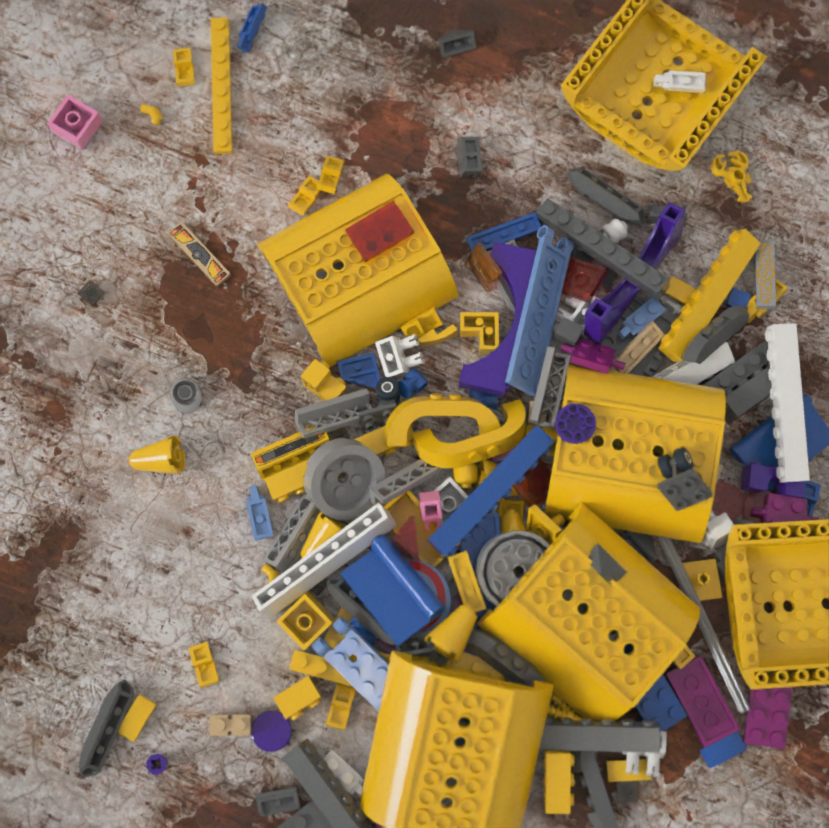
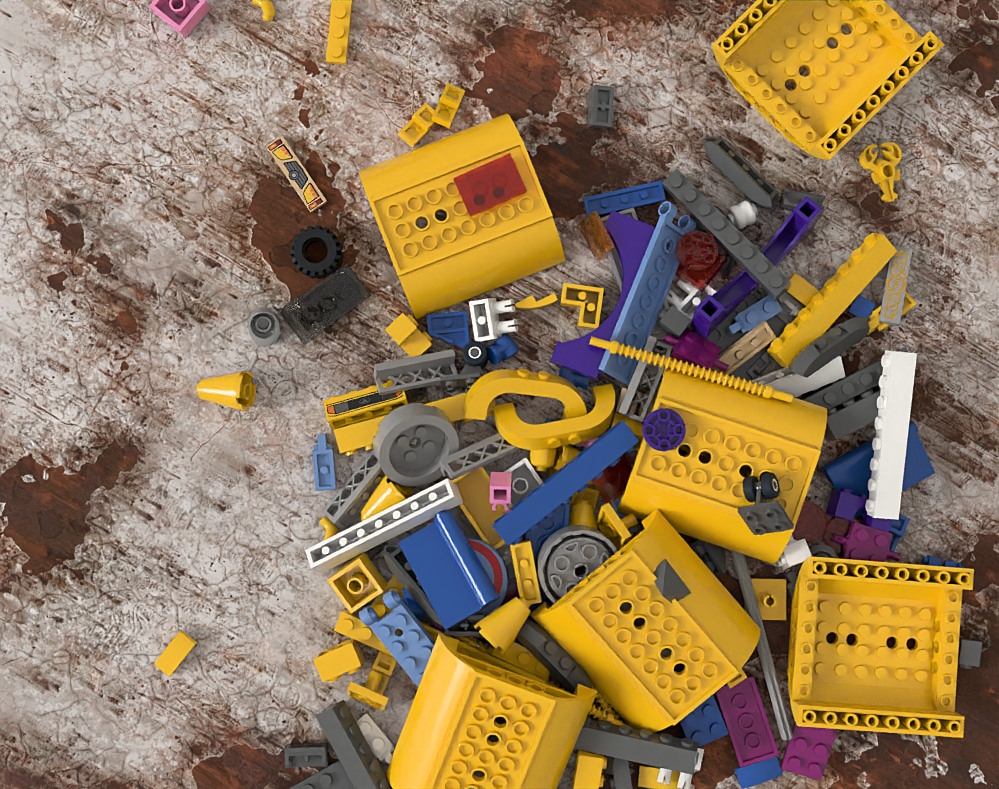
camera: 10 degrees right, 10 degrees up
clear smoke plate [77,280,105,307] -> none
dark grey brick [79,679,134,777] -> none
dark purple bush [146,754,168,775] -> none
yellow slope [188,642,220,689] -> none
tan piece [209,715,253,736] -> none
dark purple tile [251,711,292,752] -> none
clear red slope [392,516,419,560] -> none
yellow slope [401,307,443,340] -> none
white hinge [653,70,706,93] -> none
none -> clear smoke slope [280,264,372,346]
none -> black tyre [290,225,344,279]
none -> yellow tile [346,671,389,711]
none -> yellow hose [589,336,793,403]
none -> clear red tile [676,231,718,272]

